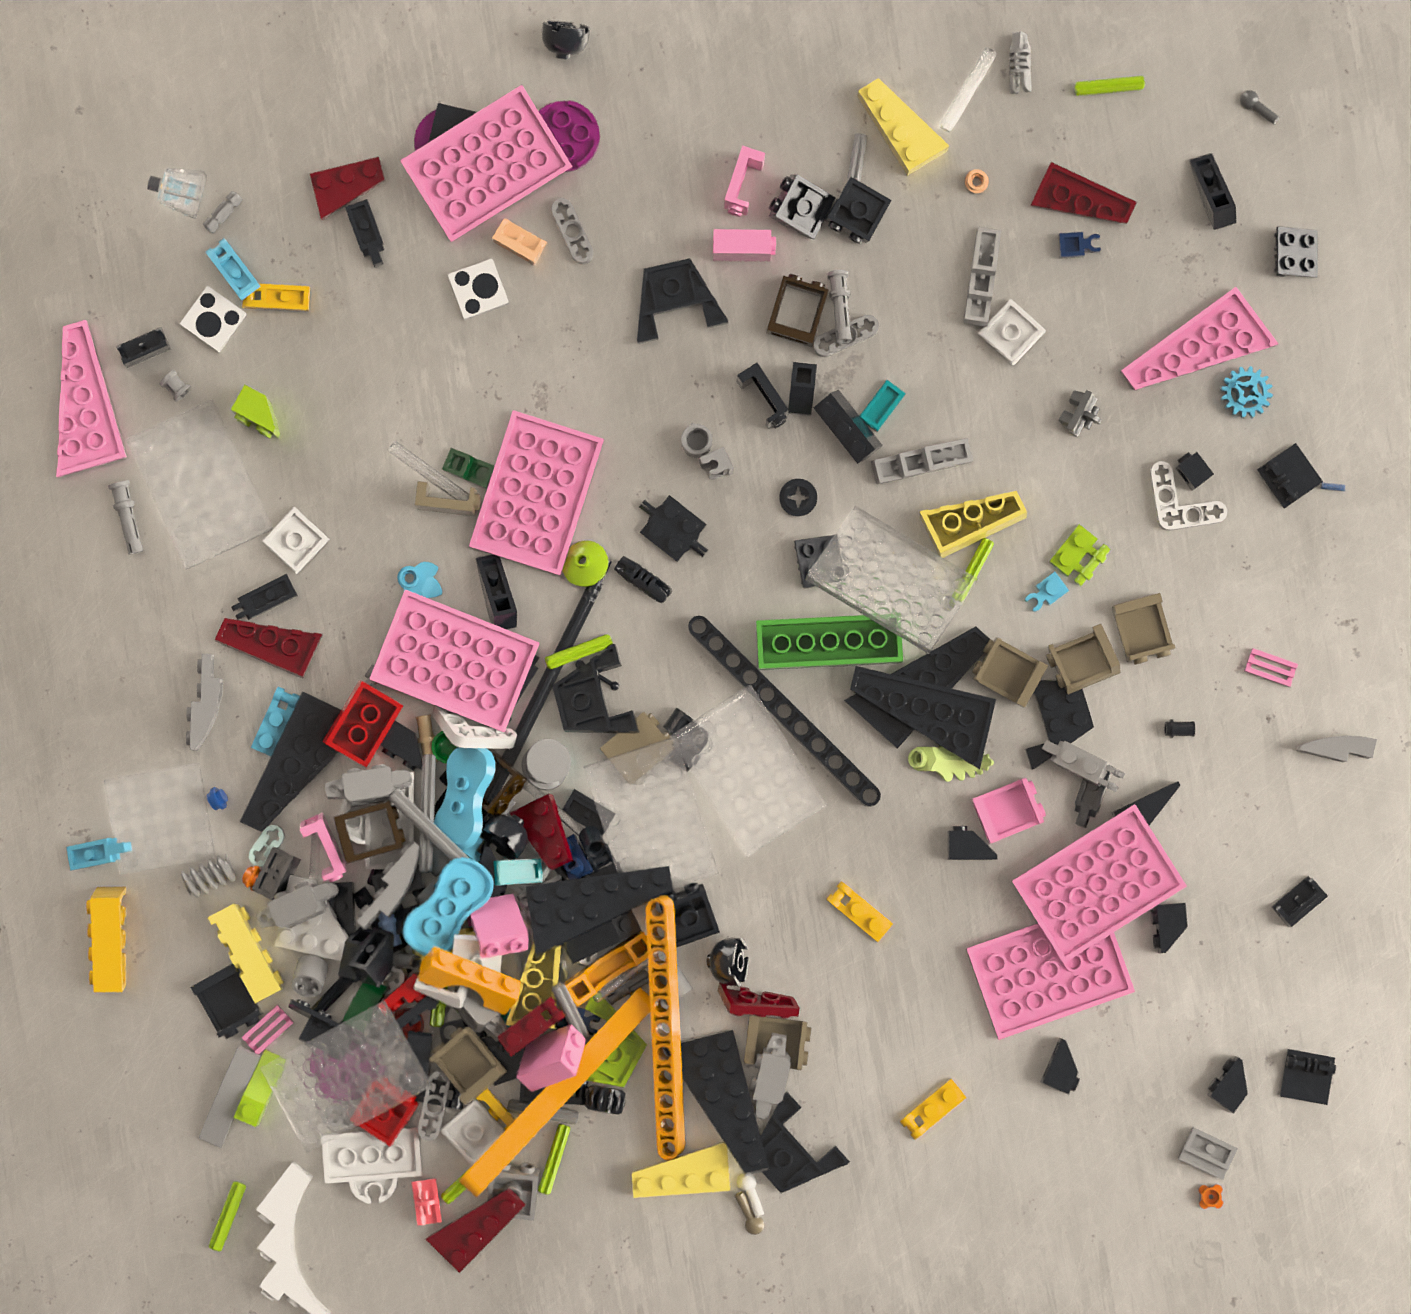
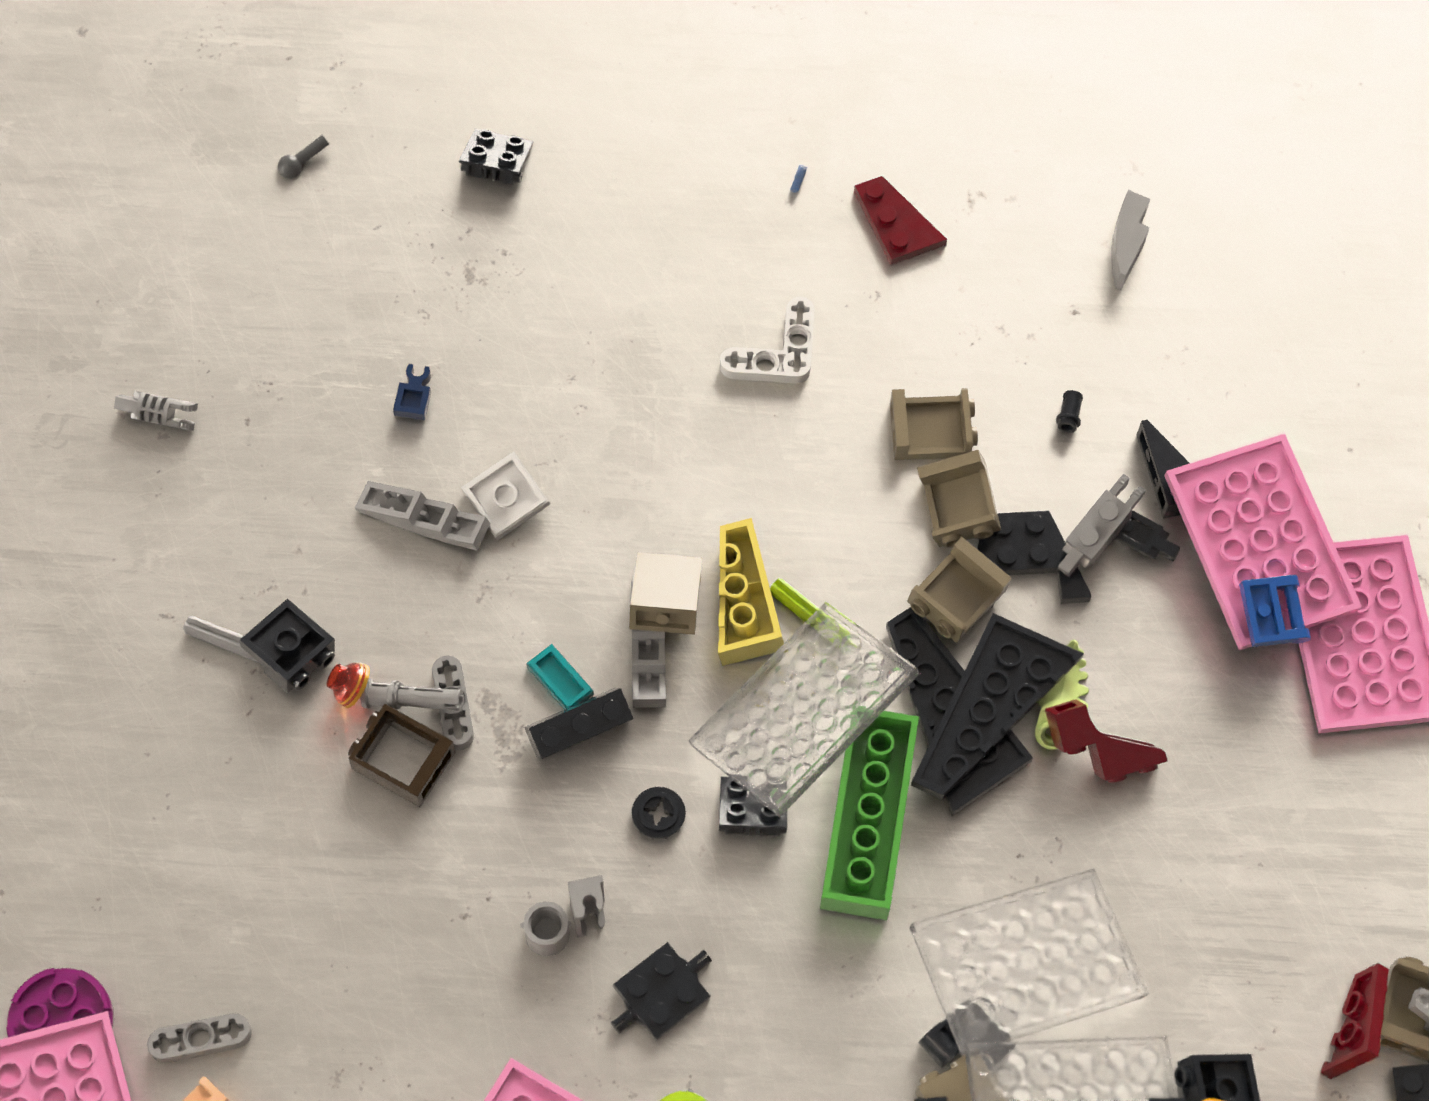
camera: 75 degrees left, 20 degrees down
black hinge [614,556,672,603] -> none
black wing [637,258,728,344] -> none
black beam [688,615,881,807] -> none
black cylinder [707,938,749,986] -> none
bright pink brick [713,229,776,262] -> none
bright pink panel [724,146,765,217] -> none
black panel [736,362,789,429] -> none
plate [769,174,836,240] -> none
black slope [788,362,817,415] -> none
yellow plate [826,881,893,942] -> none
light yellow wedge [857,78,949,176] -> none
clear axle [940,48,996,132] -> none
black slope [947,826,997,860] -> none
light nougat plate [965,169,989,194] -> none
bright pink panel [971,778,1046,844] -> none
medium azure plate [1025,572,1069,612] -> none
dark red wing [1031,162,1137,224] -> none
lime plate [1049,524,1111,586] -> none
dark grey hips [1059,390,1102,437] -> none
lime axle [1074,76,1145,96] -> none
bright pink wing [1120,287,1278,391] -> none
black slope [1151,903,1188,953] -> none
black brick [1175,452,1214,491] -> none
black slope [1189,153,1237,230] -> none
medium azure gear [1220,366,1273,419] -> none
bright pink tile [1244,648,1298,687] -> none
black hinge [1257,443,1323,509] -> none
black hinge [1271,876,1328,927] -> none
none -> clear red piece [327,662,370,709]
none -> panel [629,552,702,635]
none -> dark red wing [854,176,947,265]
none -> dark red arch [1045,699,1168,783]
none -> blue plate [1239,575,1311,647]

